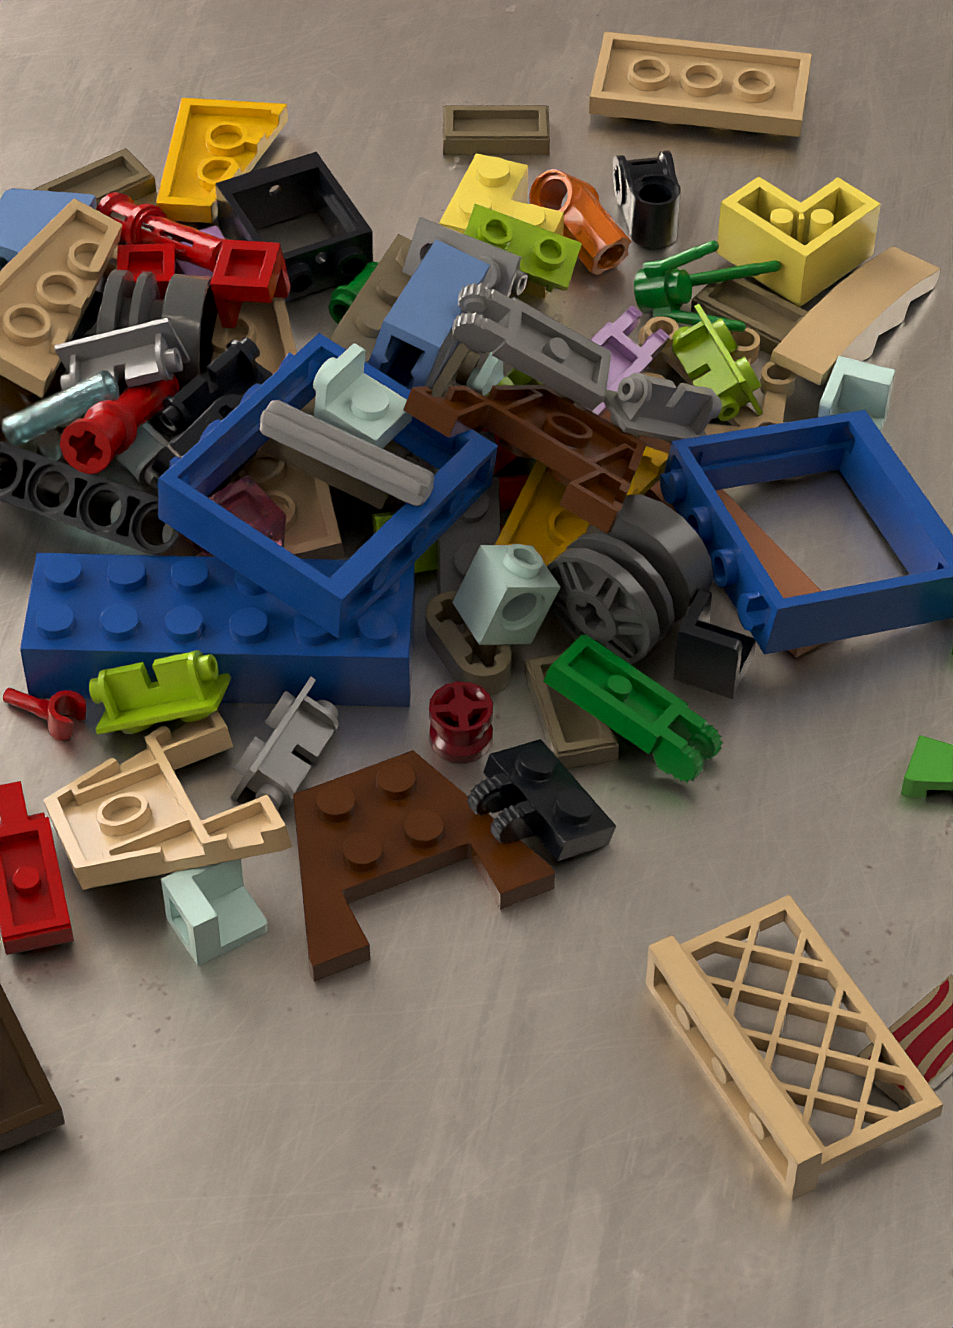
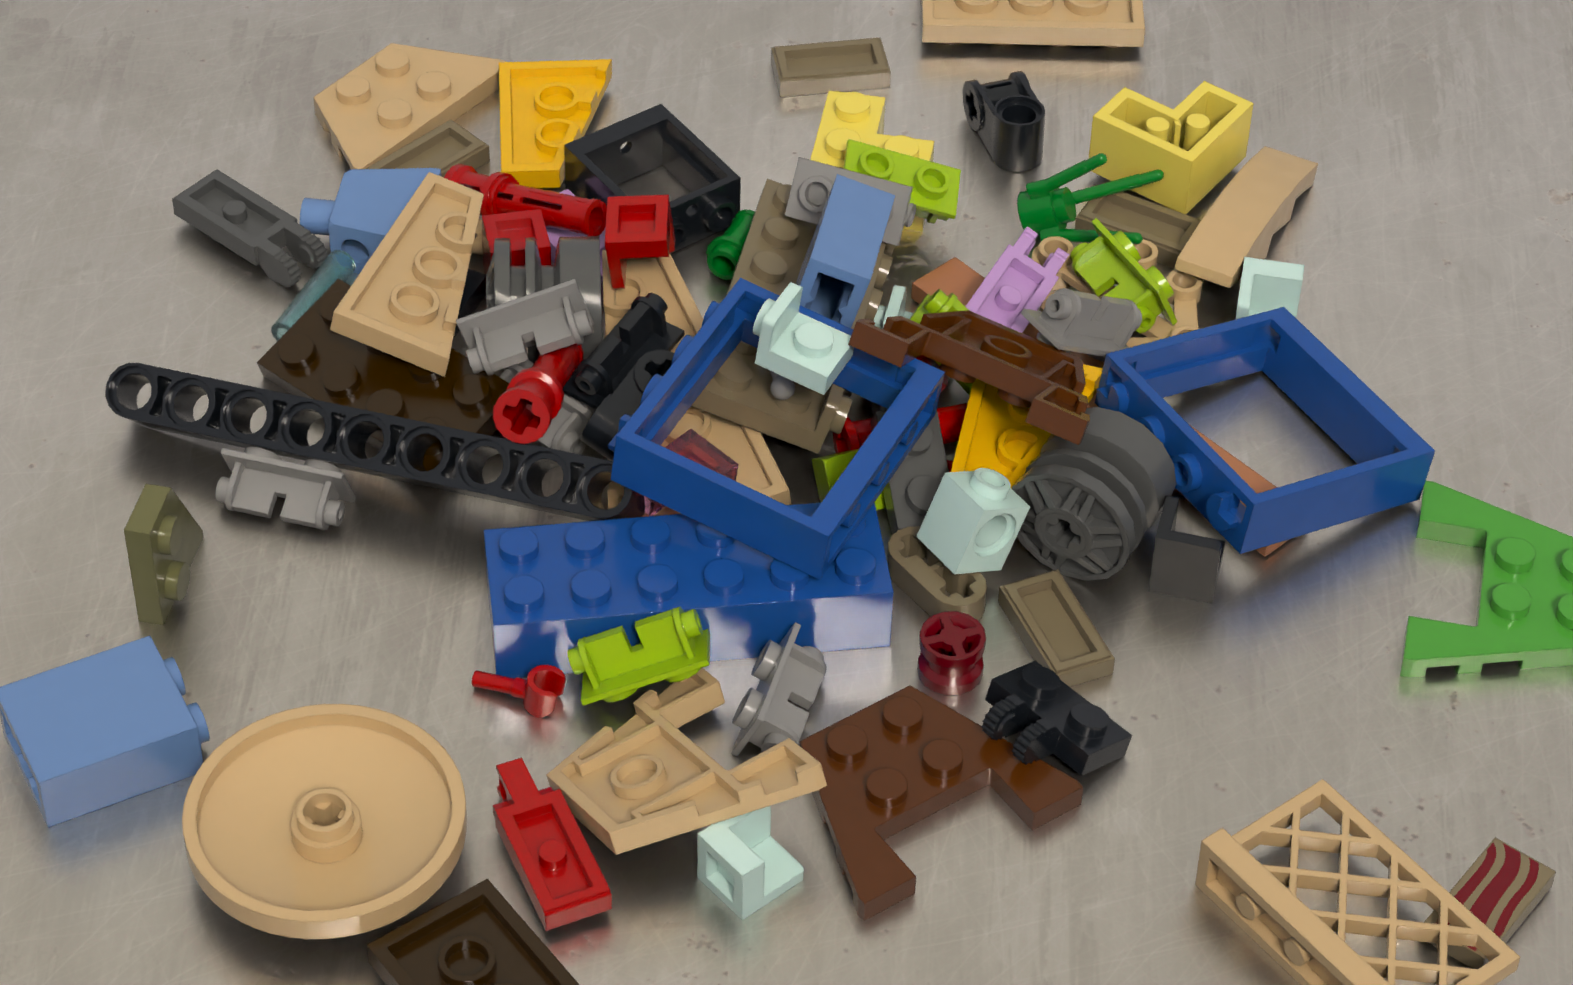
camera: 10 degrees left, 5 degrees down
clear light blue piece [2,370,119,446] -> none
light grey axle [260,400,435,507] -> none
light grey hinge [452,283,612,411] -> none
orange piece [529,169,632,275] -> none
green hinge [543,634,723,783] -> none
none -> tan wing [313,43,506,170]

